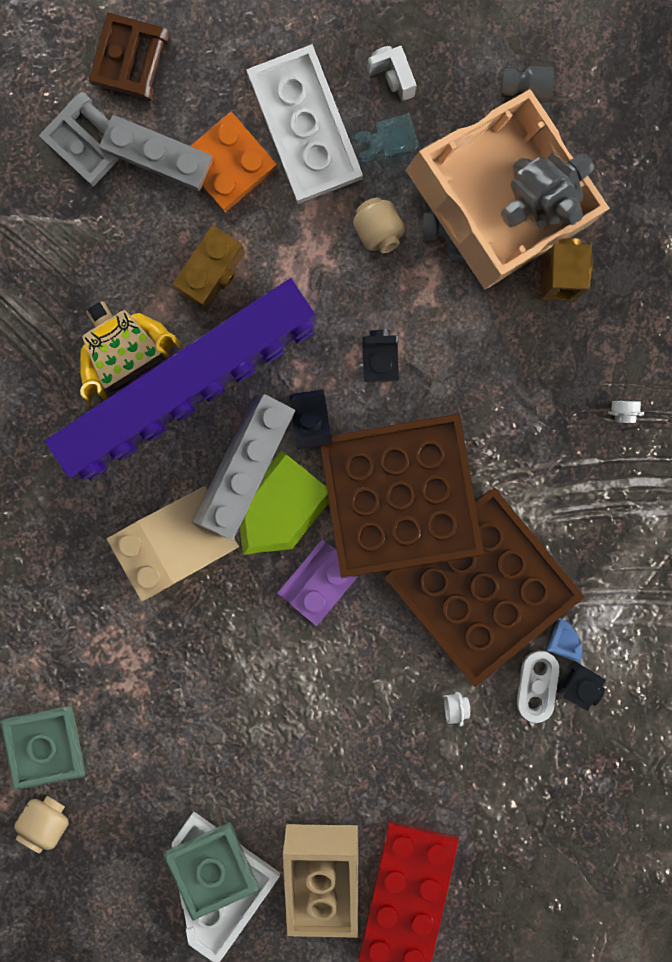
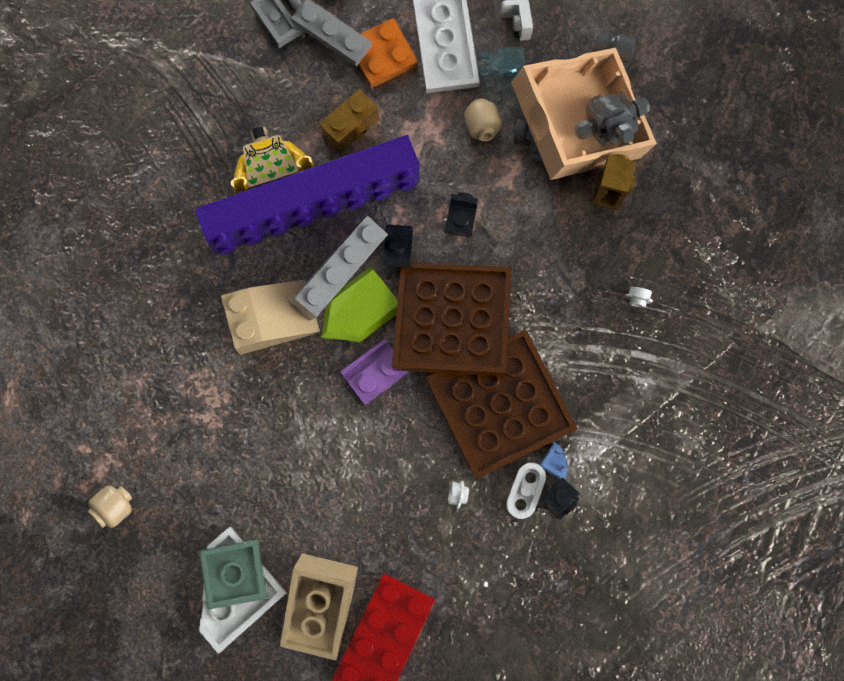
camera: 10 degrees right, 10 degrees down
sand green tile [0,705,86,791] -> none

